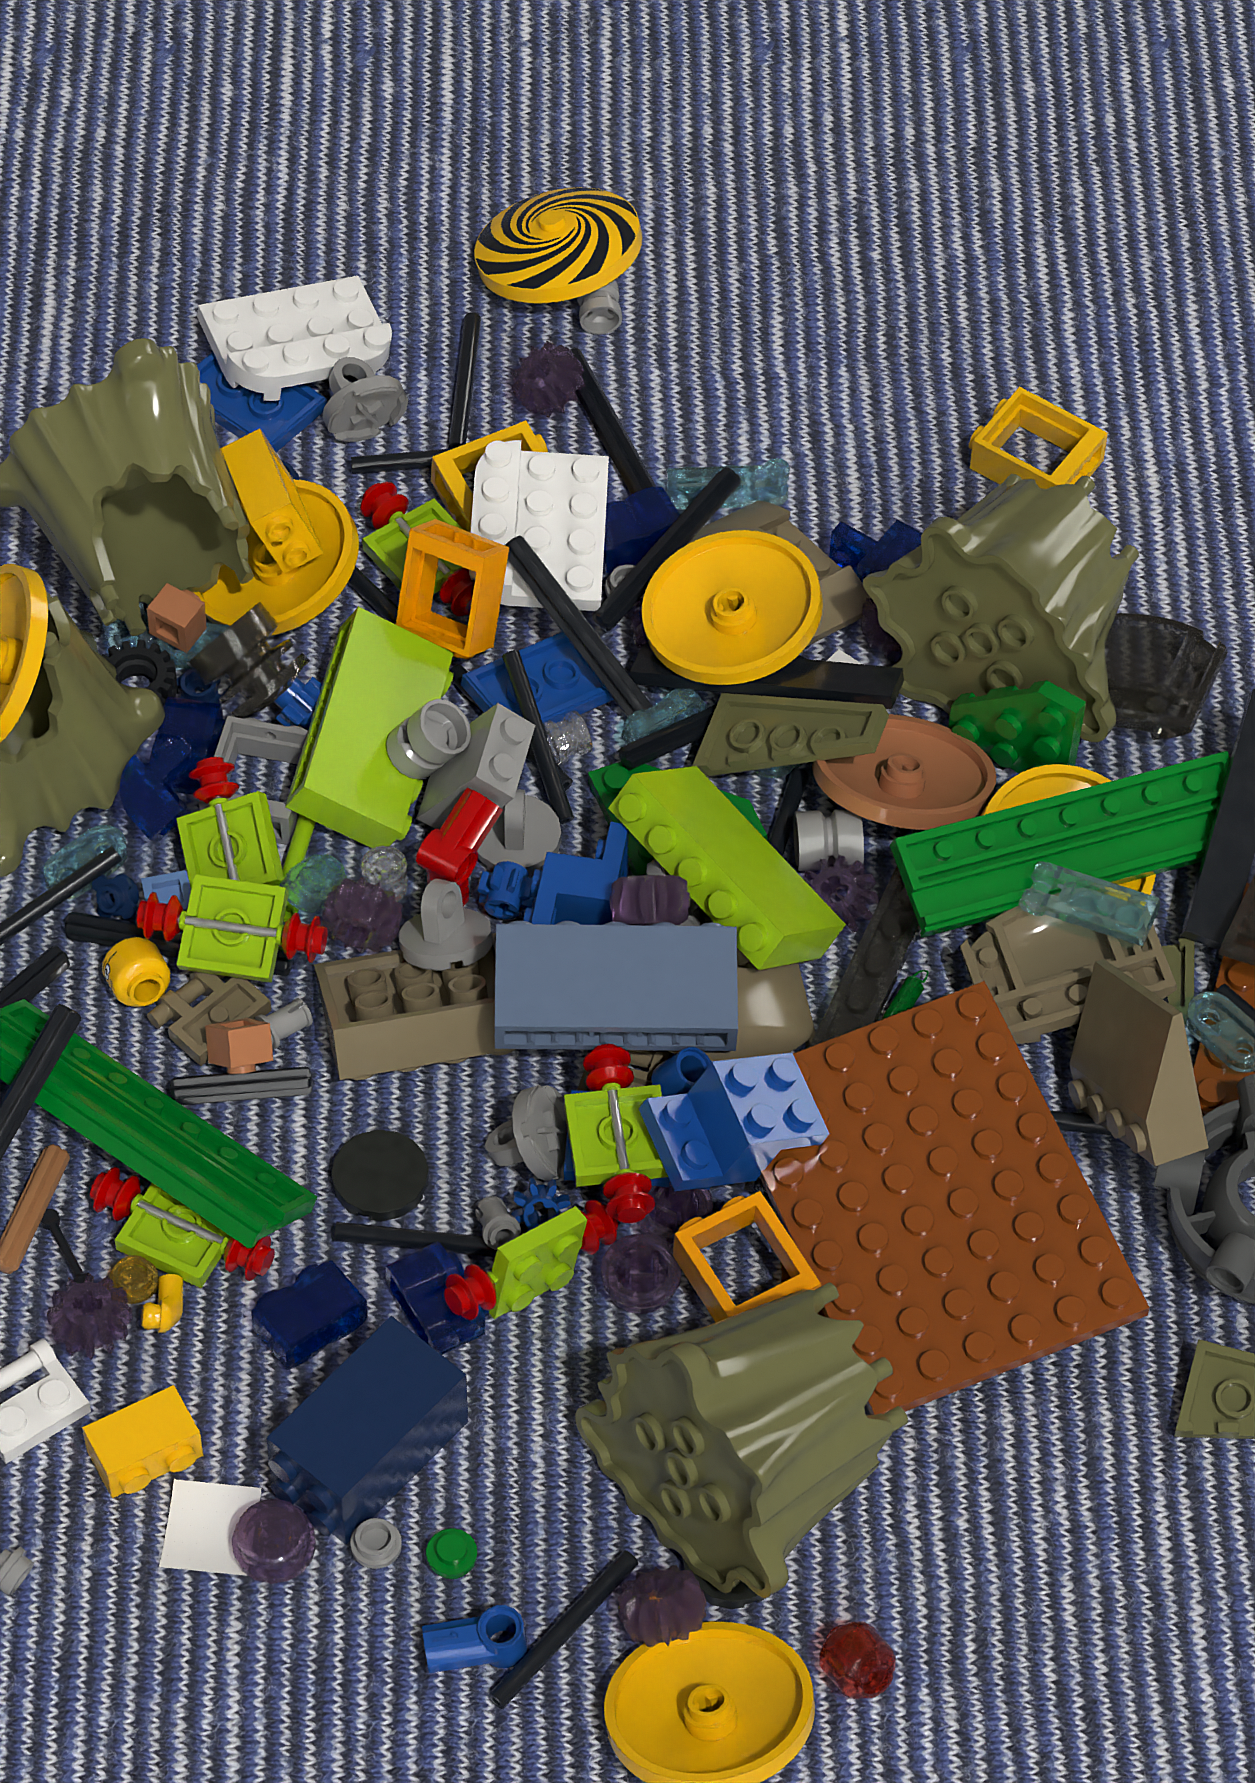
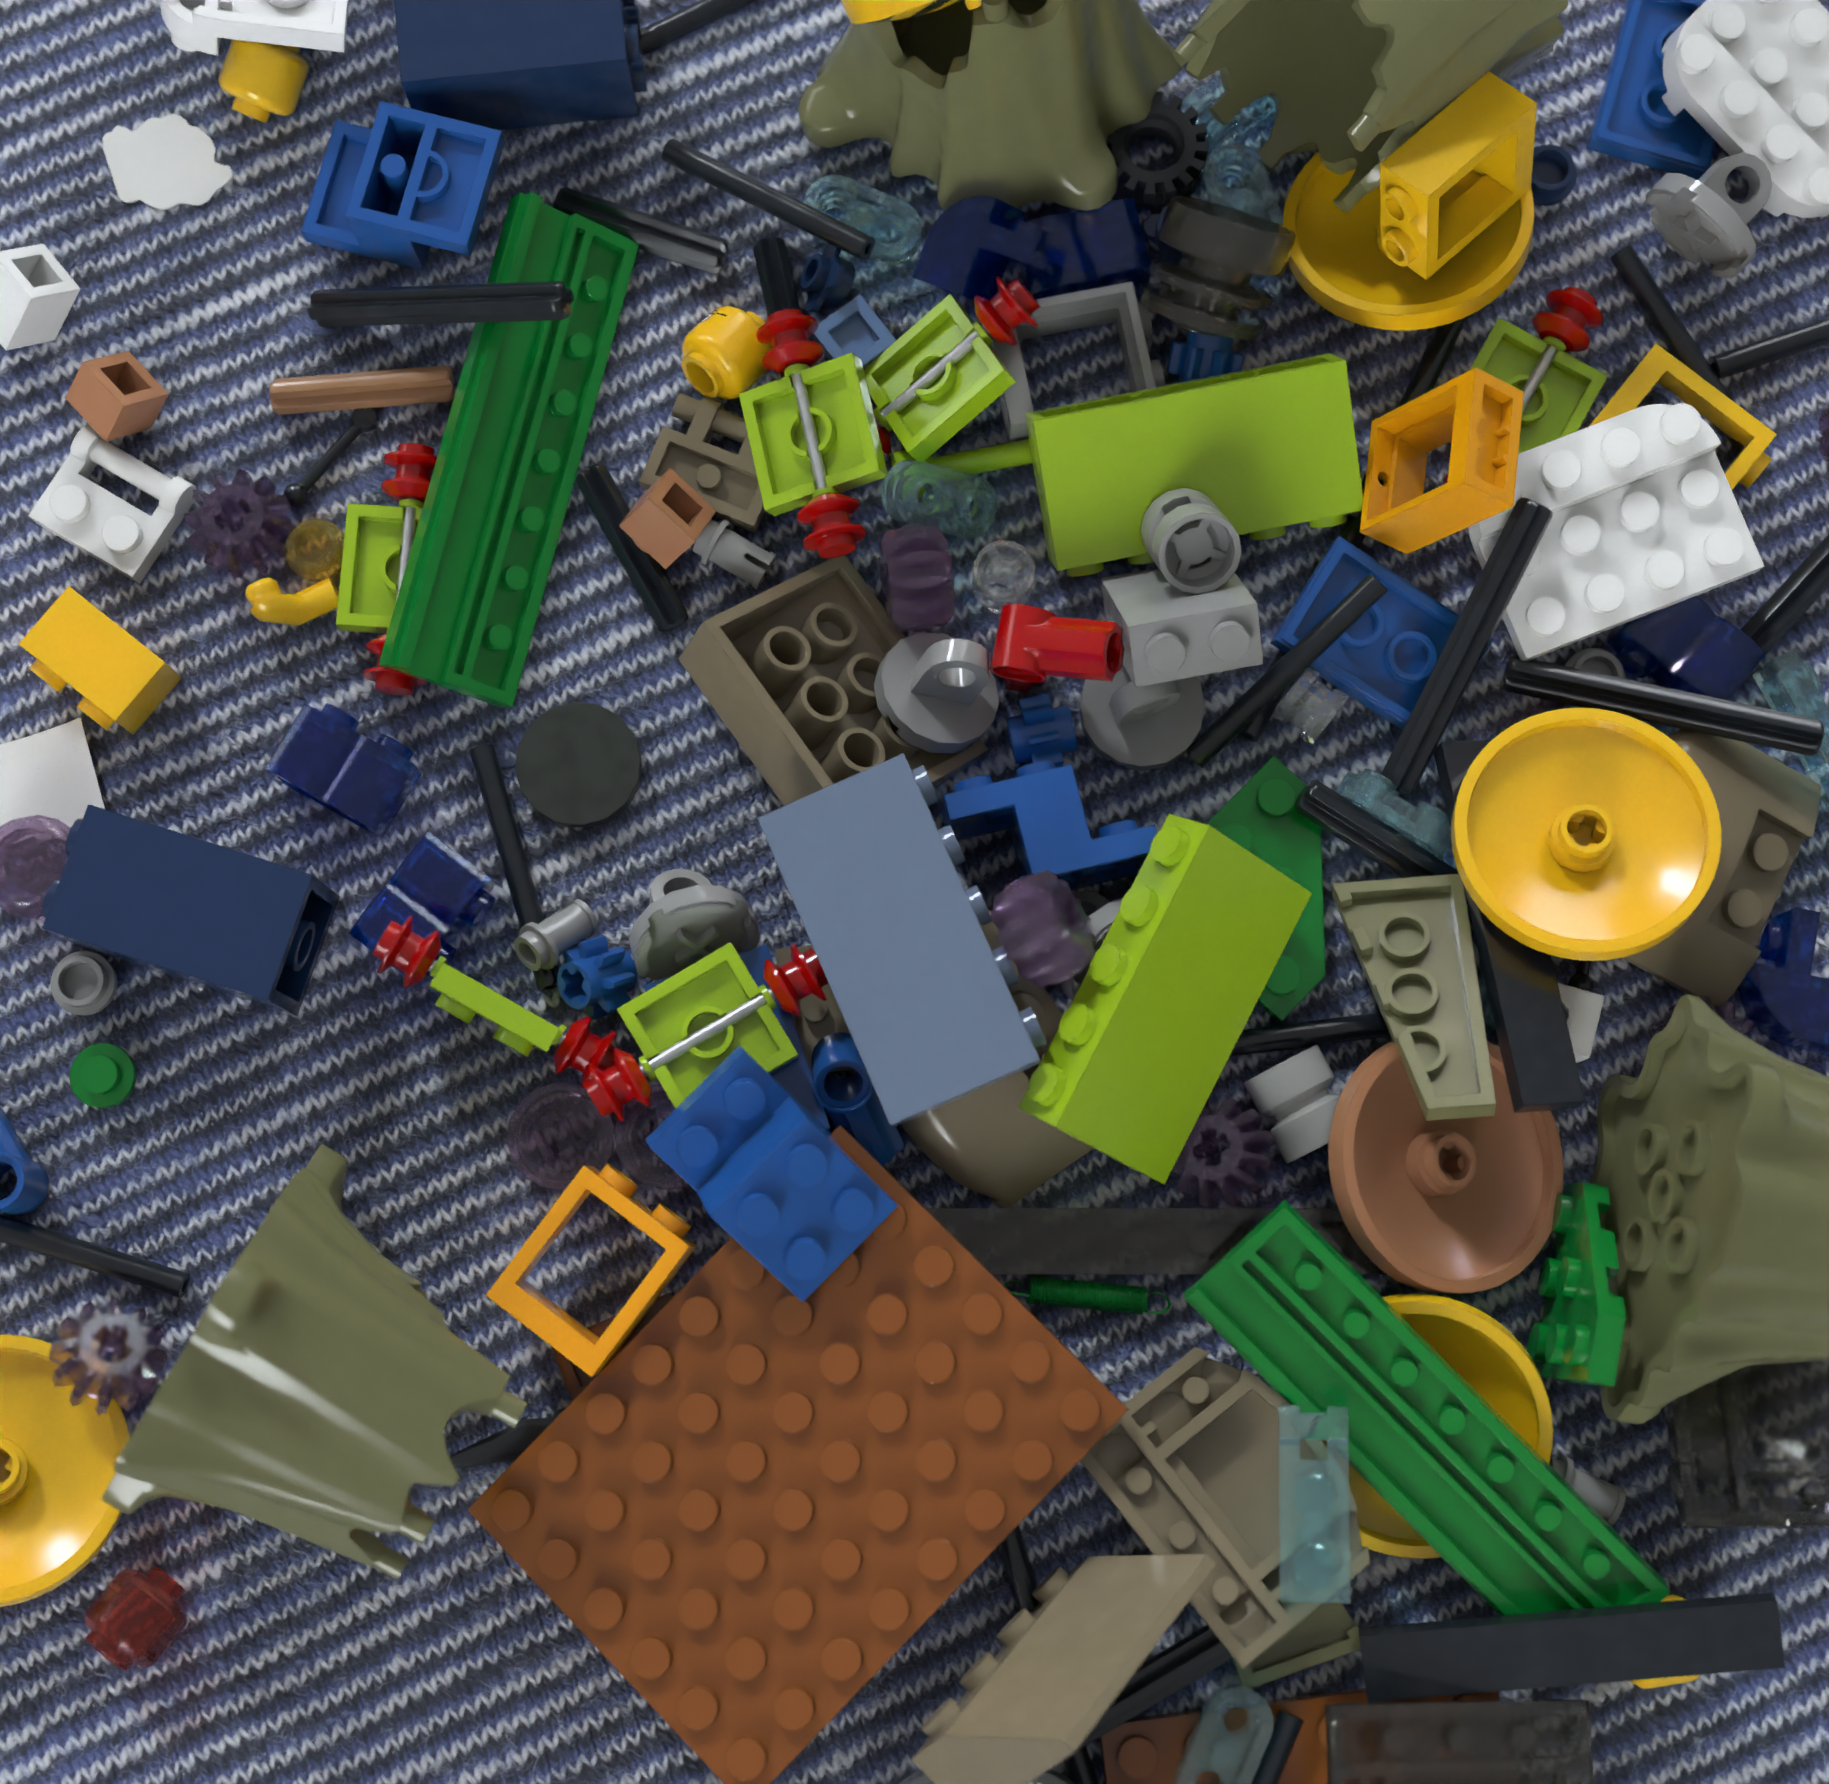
camera: 65 degrees right, 25 degrees up
nougat plate [147,583,207,653] -> none

